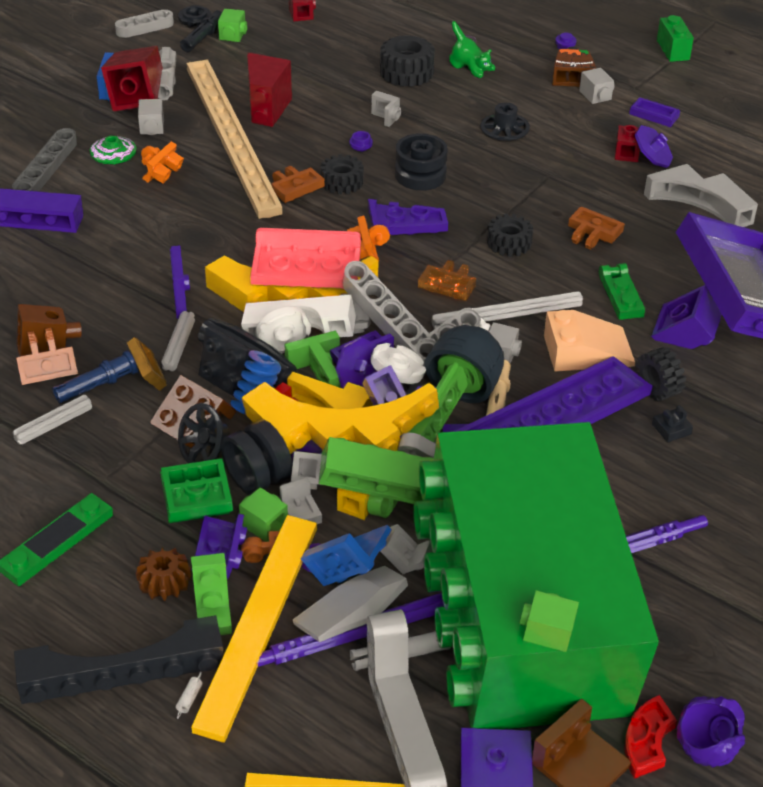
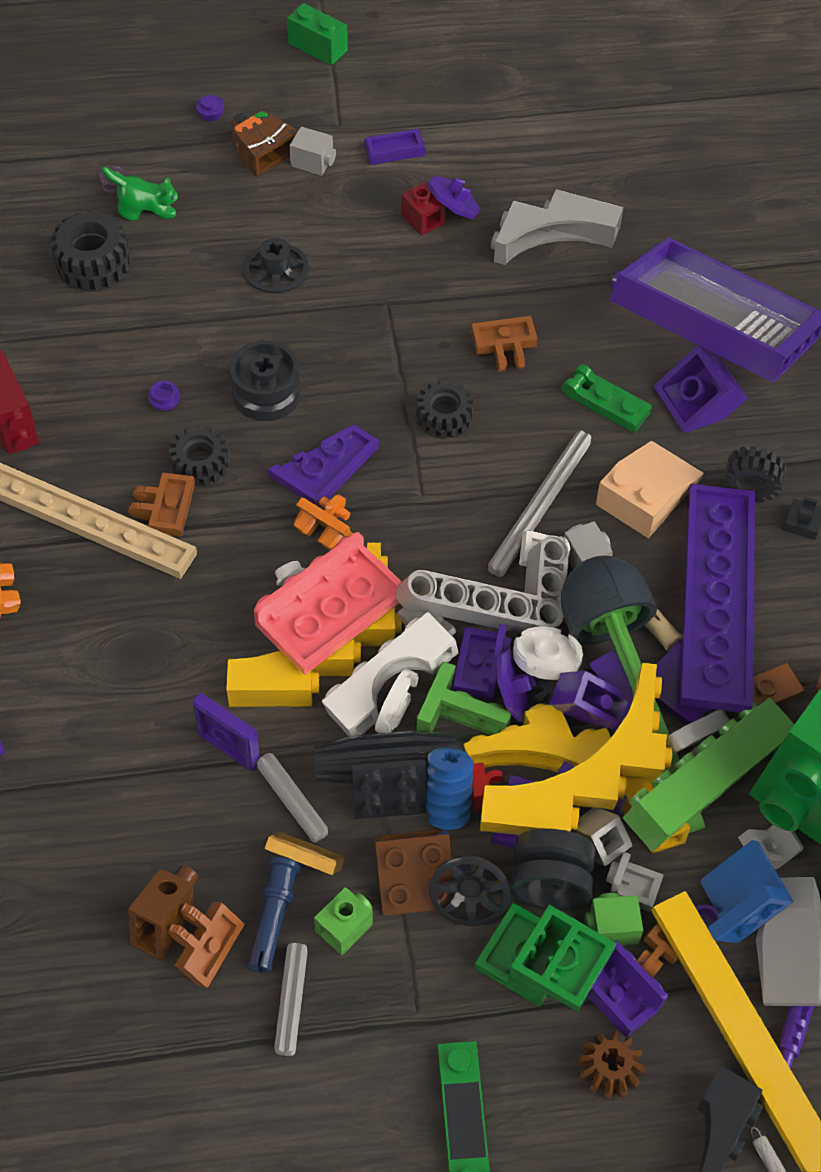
camera: 45 degrees left, 15 degrees up
bright green bracket [191,553,232,635] -> none
light grey bracket [371,91,401,127] -> none
clear orange hinge [418,260,476,301] -> none
none -> bright green brick [314,887,373,956]

